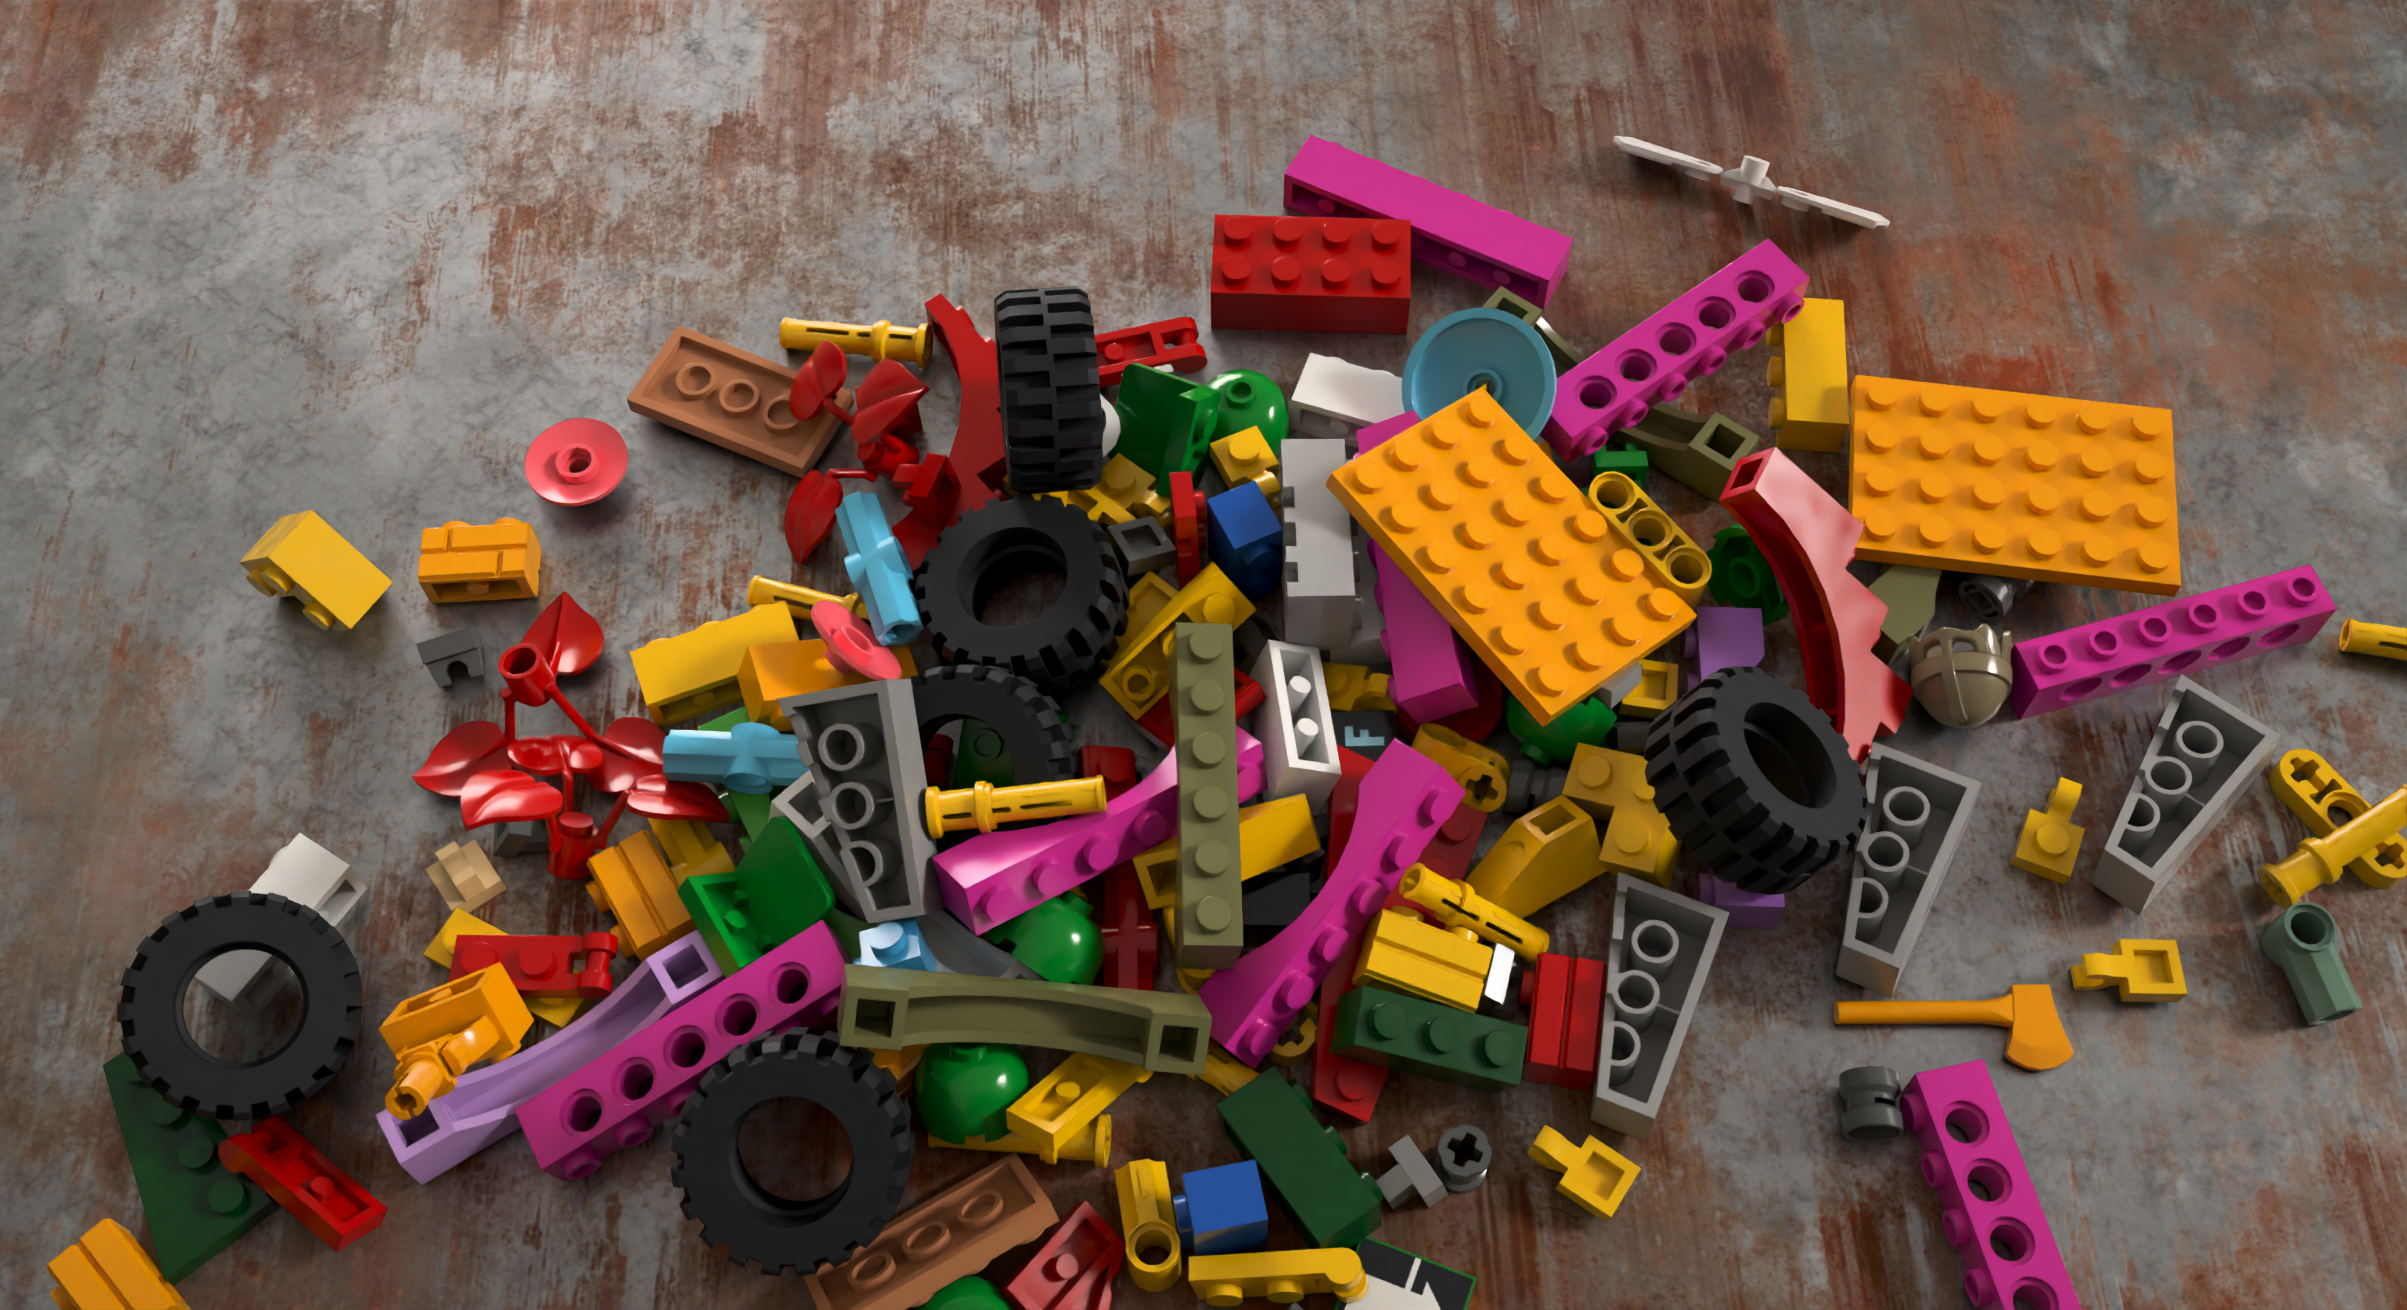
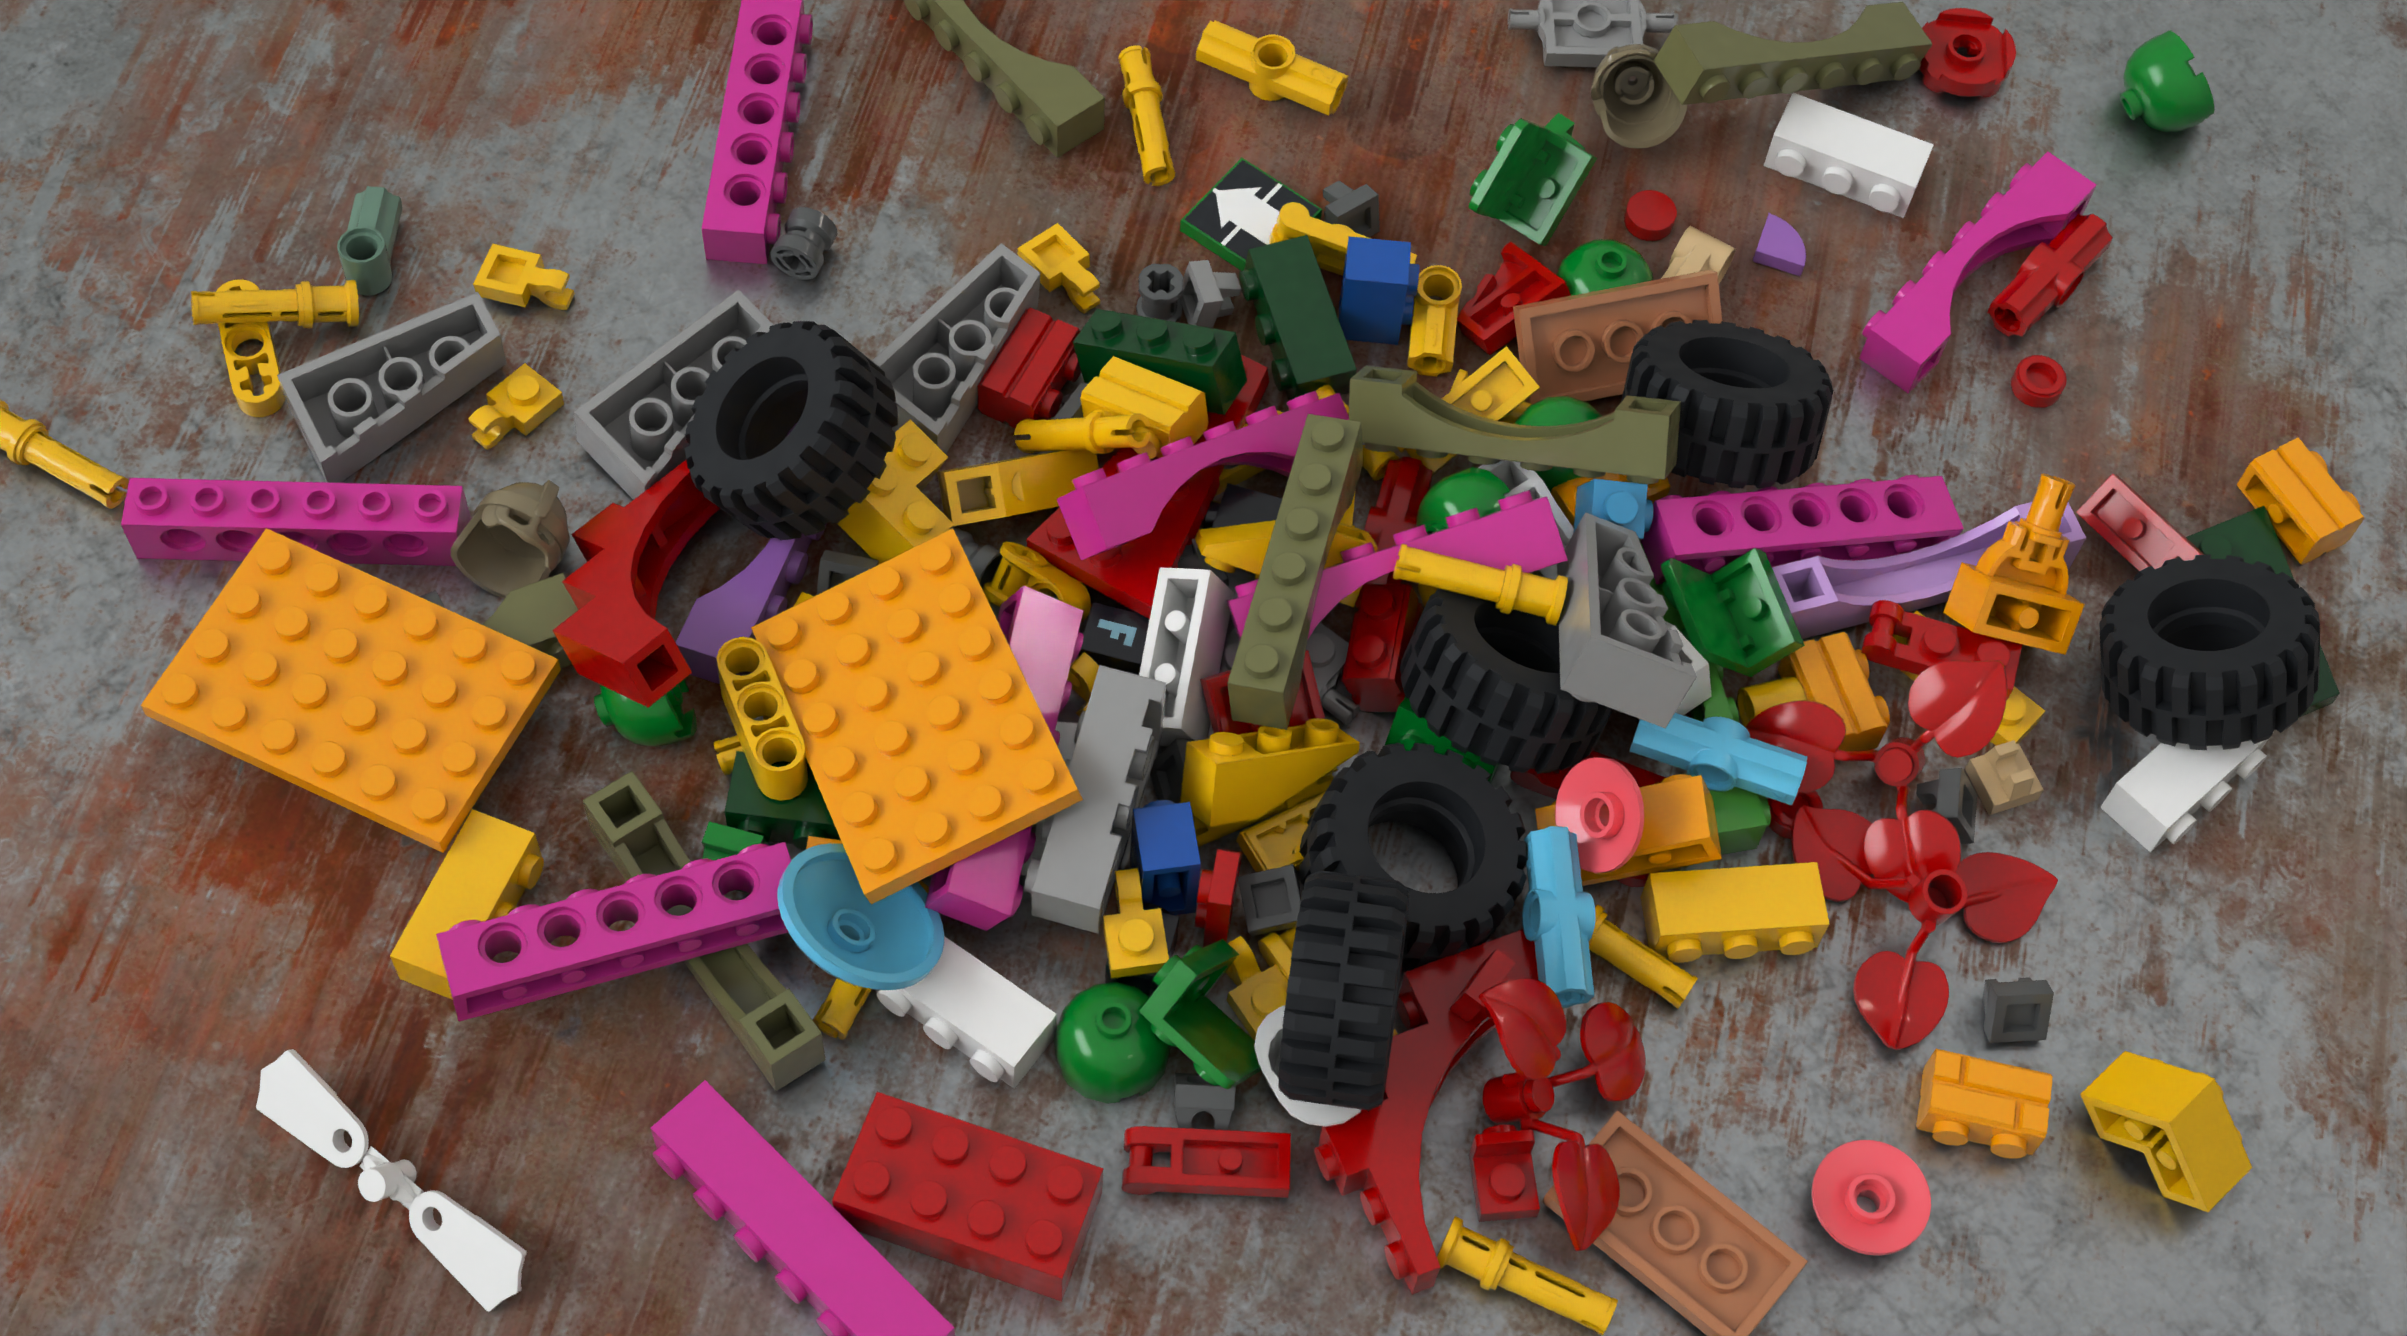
camera: 170 degrees left, 0 degrees up
light orange piece [1833,984,2074,1072] -> none

